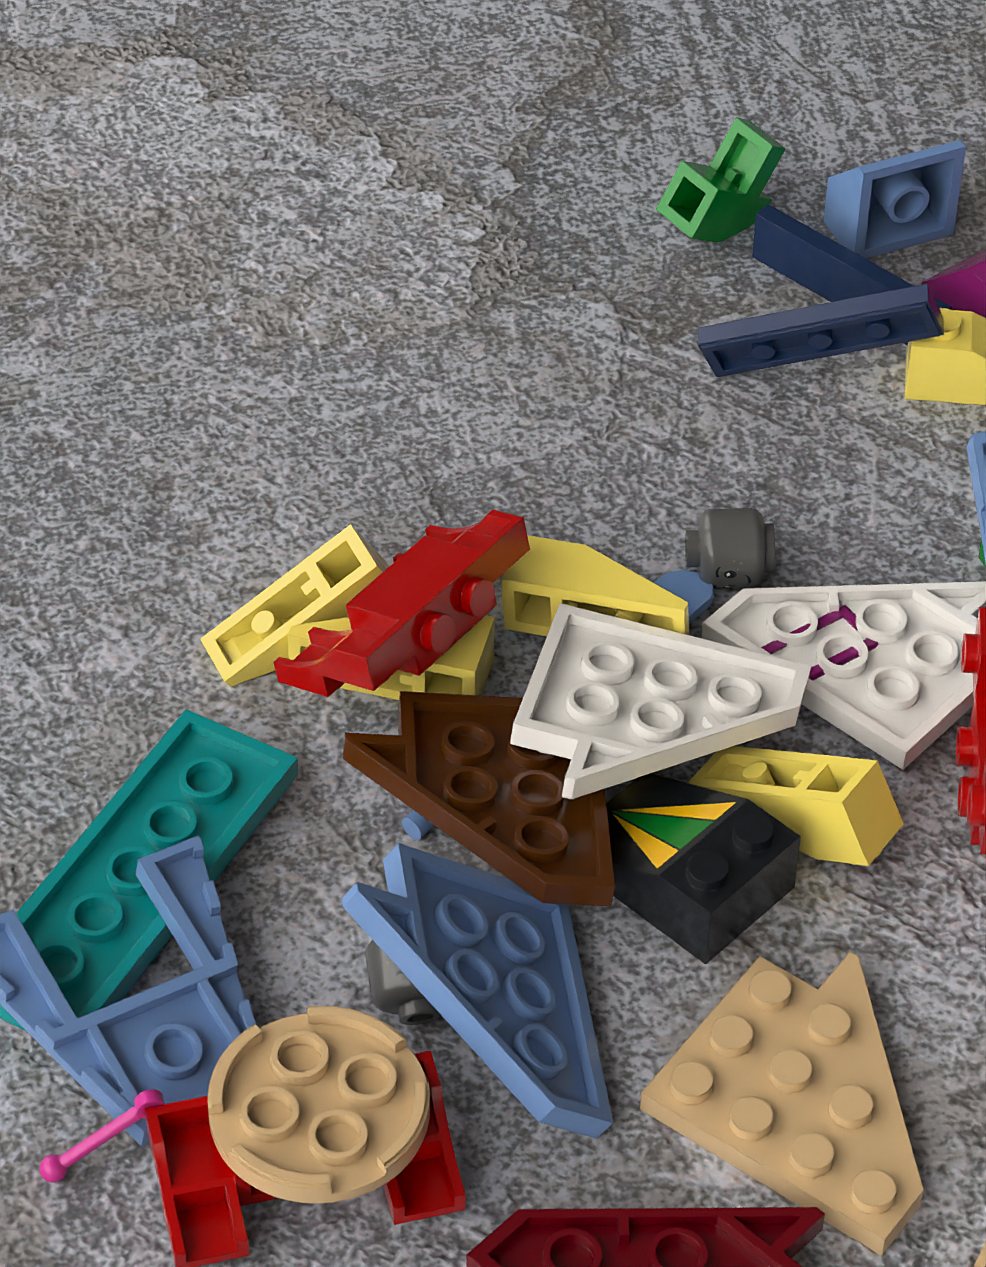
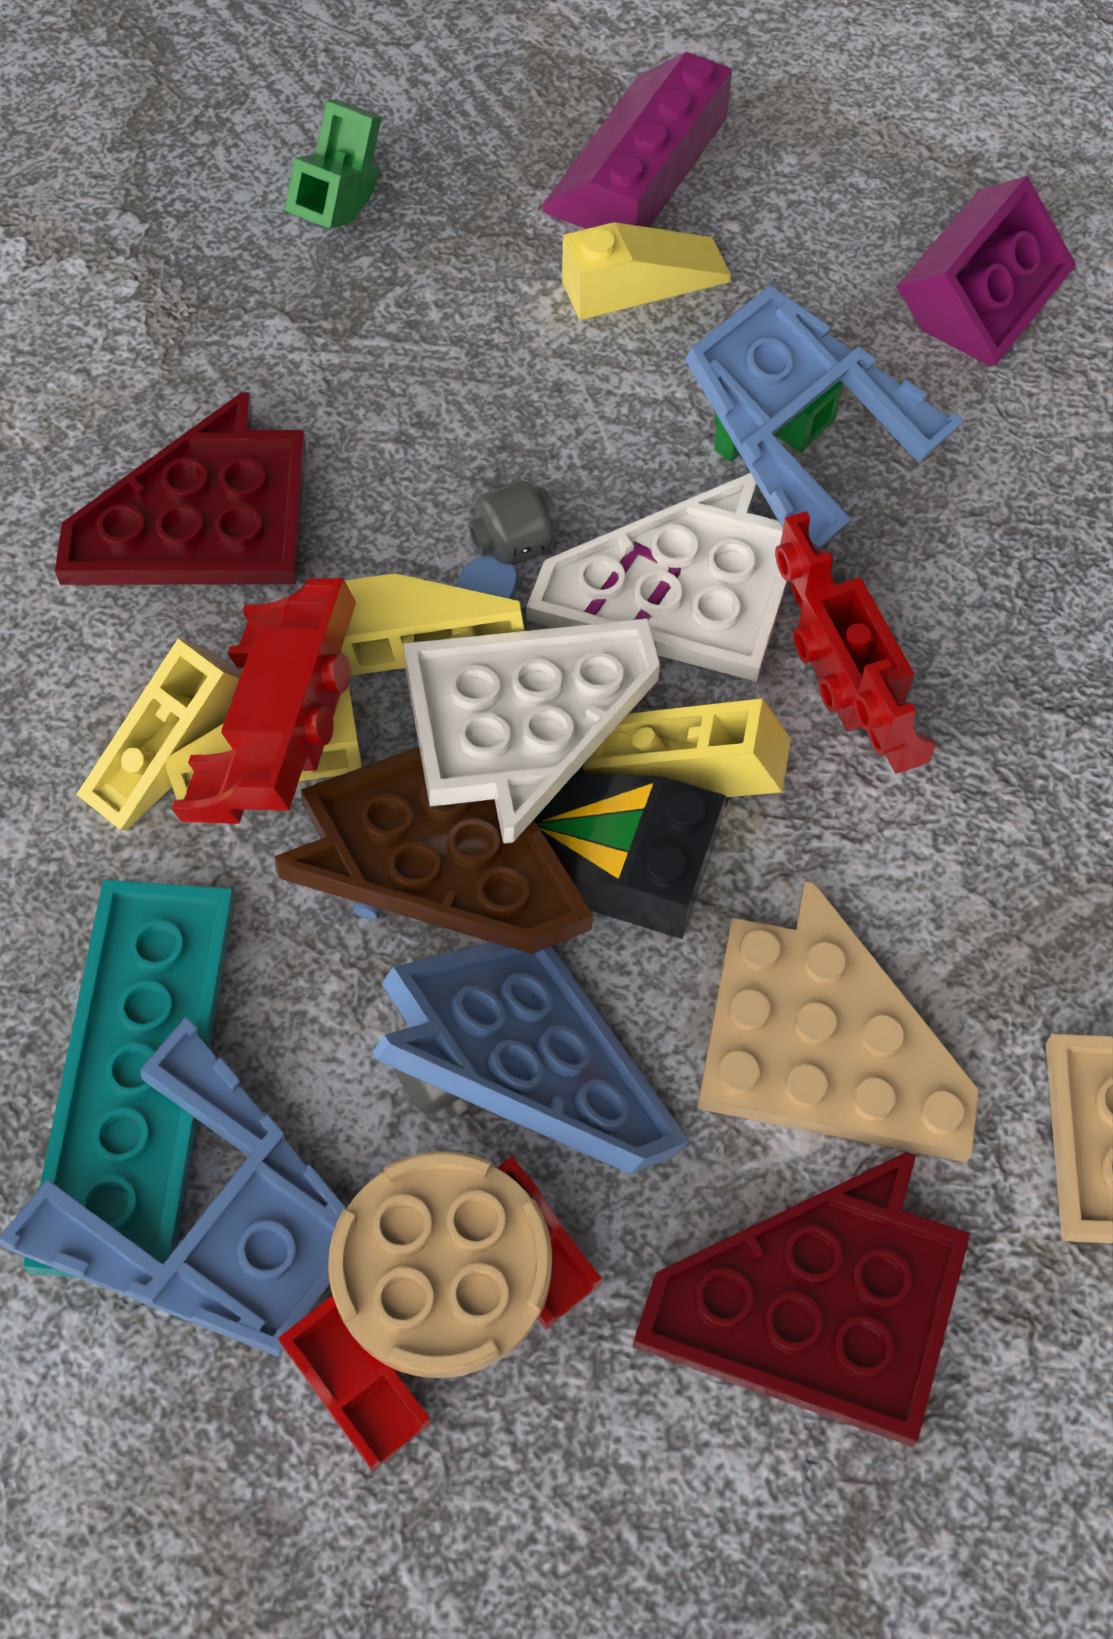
camera: 25 degrees left, 15 degrees up
dark pink hinge [39,1089,165,1183] -> none
dark blue tile [697,284,944,377] -> none
dark blue tile [752,204,951,345] -> none
medium blue slope [823,140,966,259] -> none
none -> dark red wing [55,392,306,585]

